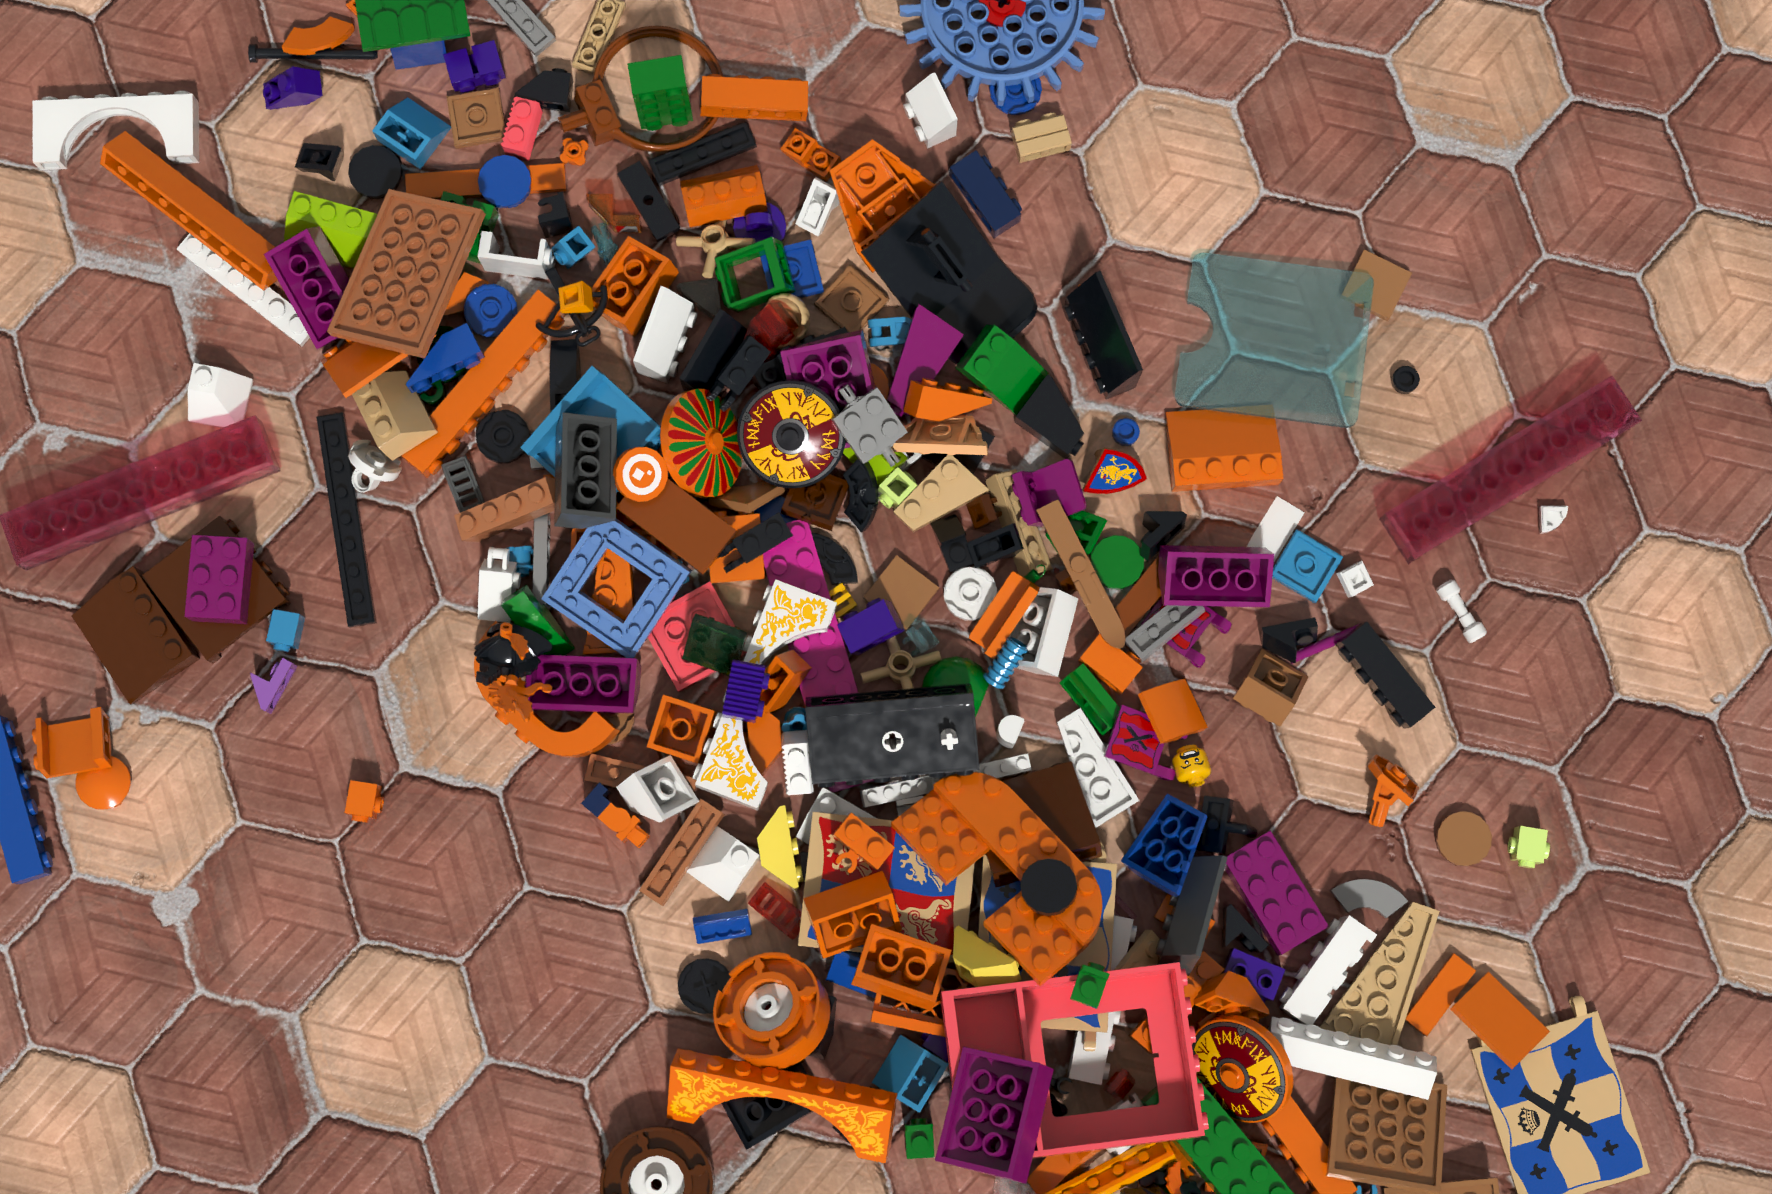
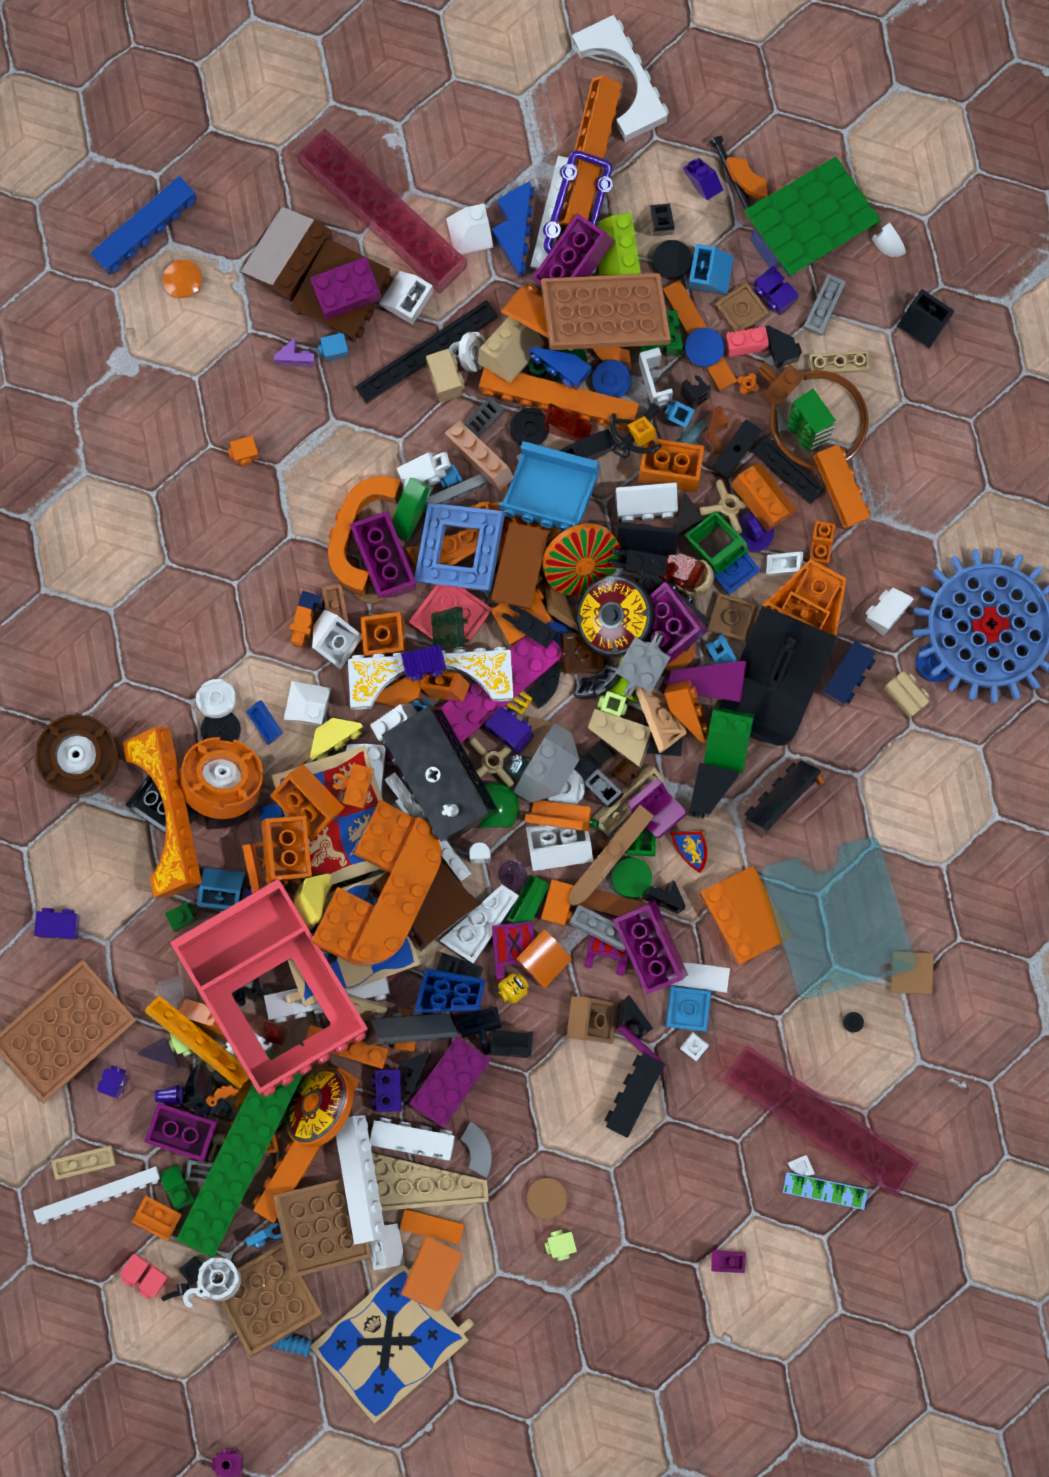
camera: 70 degrees right, 0 degrees up
orange panel [32,707,112,779] -> none
helmet [474,622,552,722] -> none
dark grey slope [554,412,617,529] -> none
orange tile [613,446,668,502] -> none
nougat plate [639,798,725,906] -> none
clear red slope [748,882,801,940] -> none
magenta slope [935,1047,1054,1184] -> none
dark azure piece [983,637,1028,689] -> none
black tile [1020,859,1078,916] -> none
green bracket [1070,962,1110,1009] -> none
blue tile [1112,418,1140,446] -> none
orange slope [1193,971,1270,1022] -> none
orange piece [1368,754,1419,827] -> none
white piece [1436,579,1487,643] -> none
none -> white tile [196,679,236,718]
none -> white panel [369,1223,405,1270]
none -> white slope [379,271,433,325]
none -> tan brick [426,348,465,403]
none -> black slope [436,953,483,978]
none -> black panel [490,1031,533,1058]
none -> blue slope [492,181,535,278]
none -> clear purple plate [498,860,528,890]
none -> light grey wedge [514,723,579,803]
none -> dark purple bar [543,150,613,254]
none -> clear red slope [544,403,592,441]
none -> magenta slope [711,1250,746,1273]
none -> tile [782,1172,868,1210]

